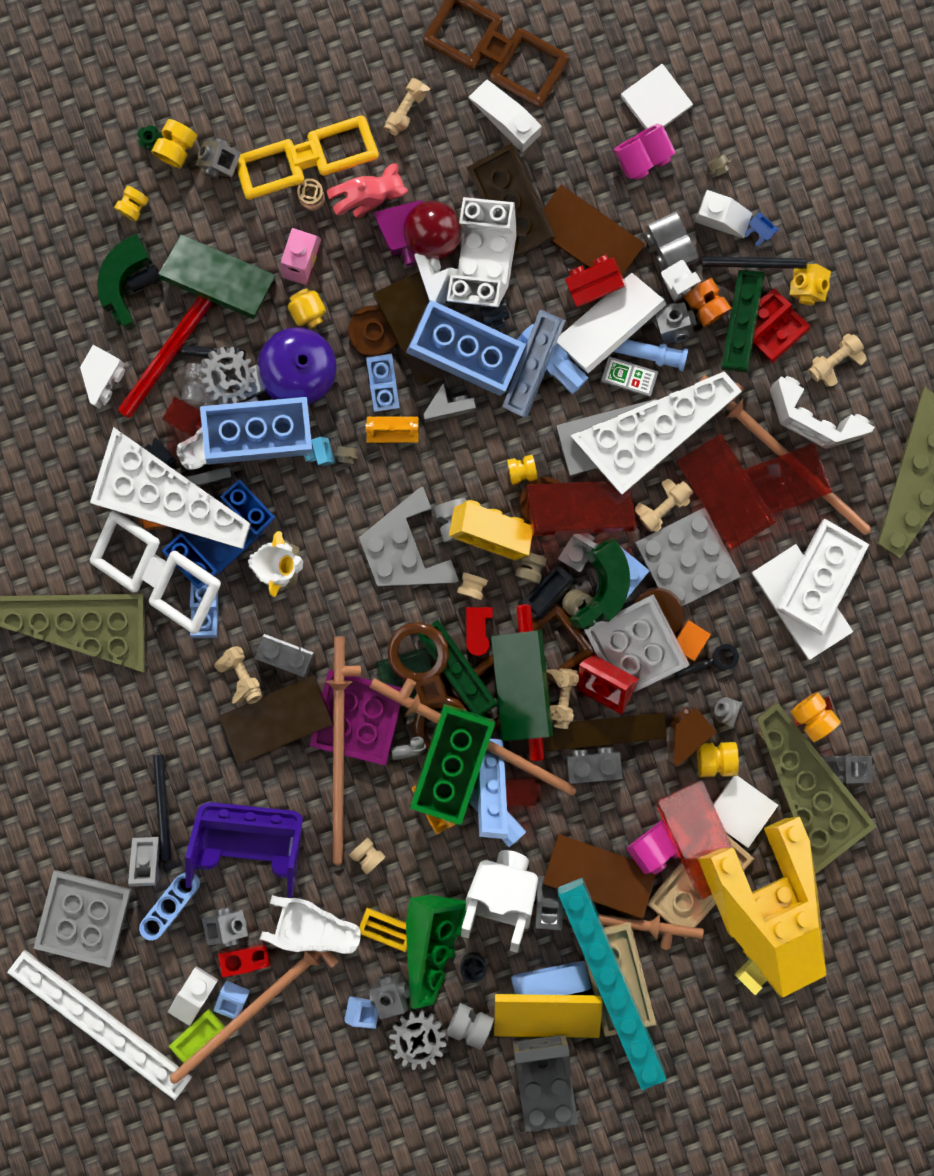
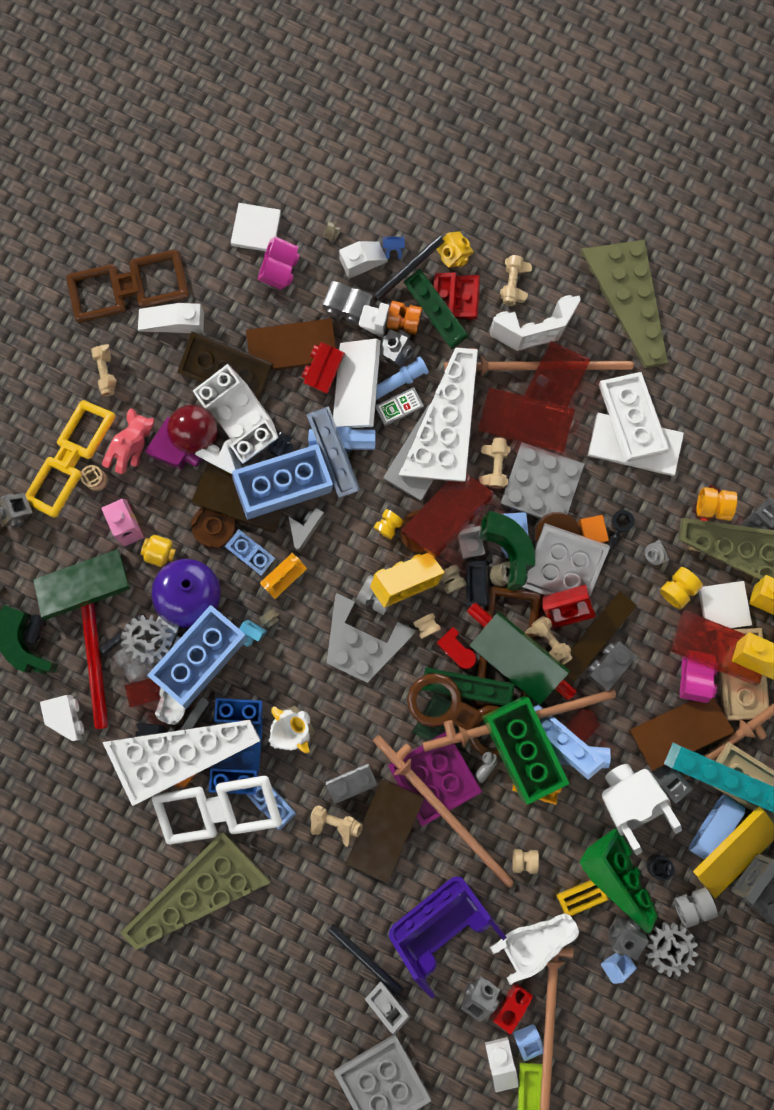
camera: 45 degrees left, 5 degrees down
light blue beam [139,872,200,940] -> none
reddish brown slope [668,707,717,767] -> none

